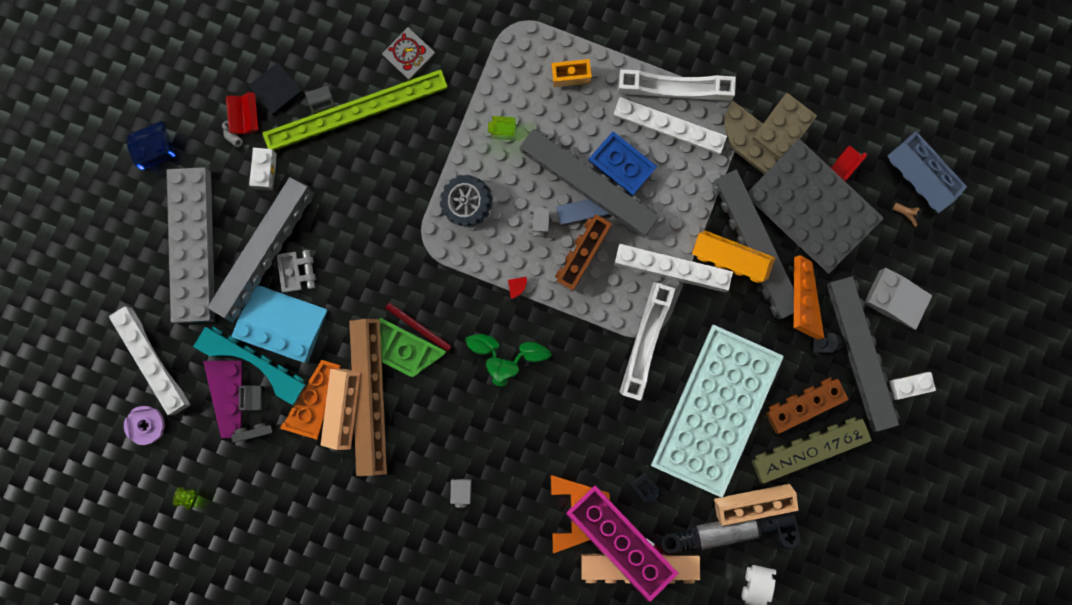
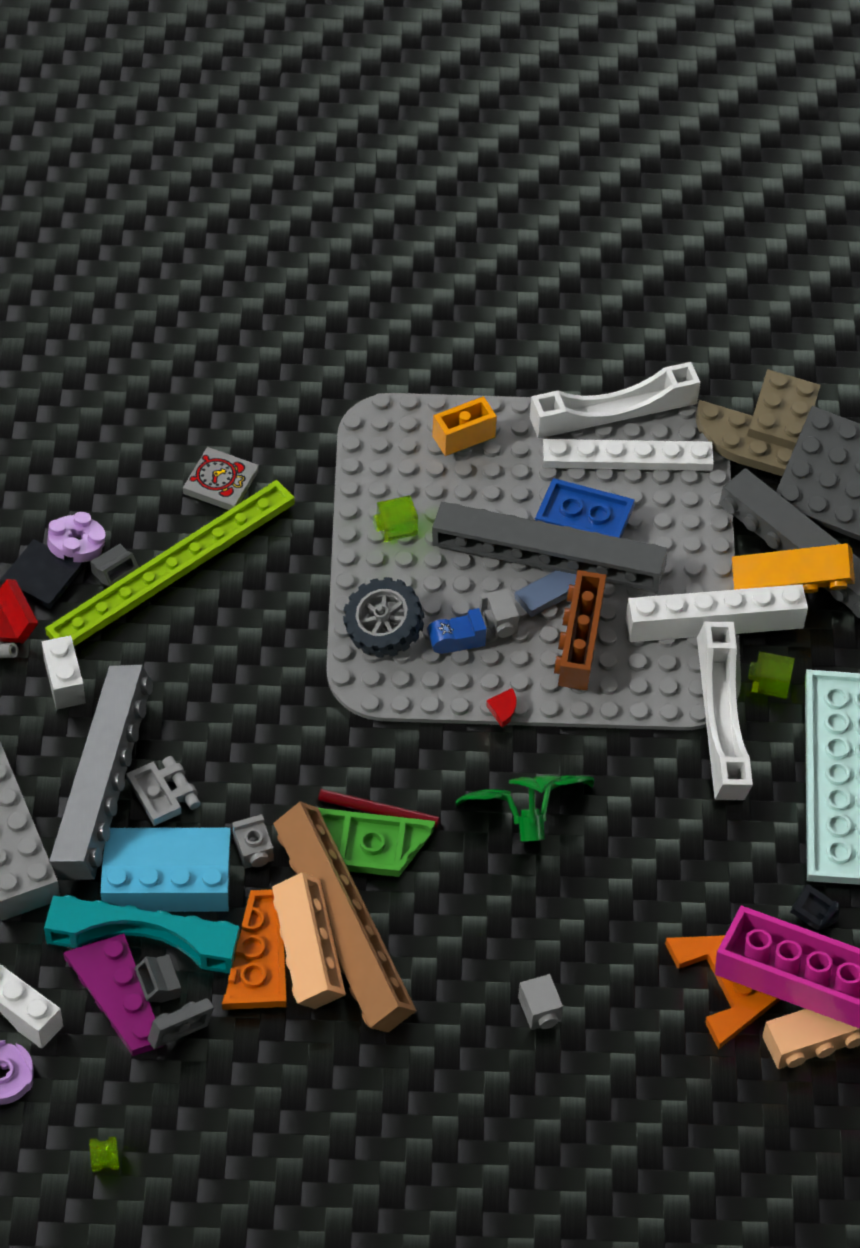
camera: 25 degrees left, 30 degrees down
none -> lavender plate [47,512,106,562]
none -> light grey brick [232,814,274,869]
none -> blue leg [427,608,486,654]
none -> clear neon green brick [748,651,795,699]

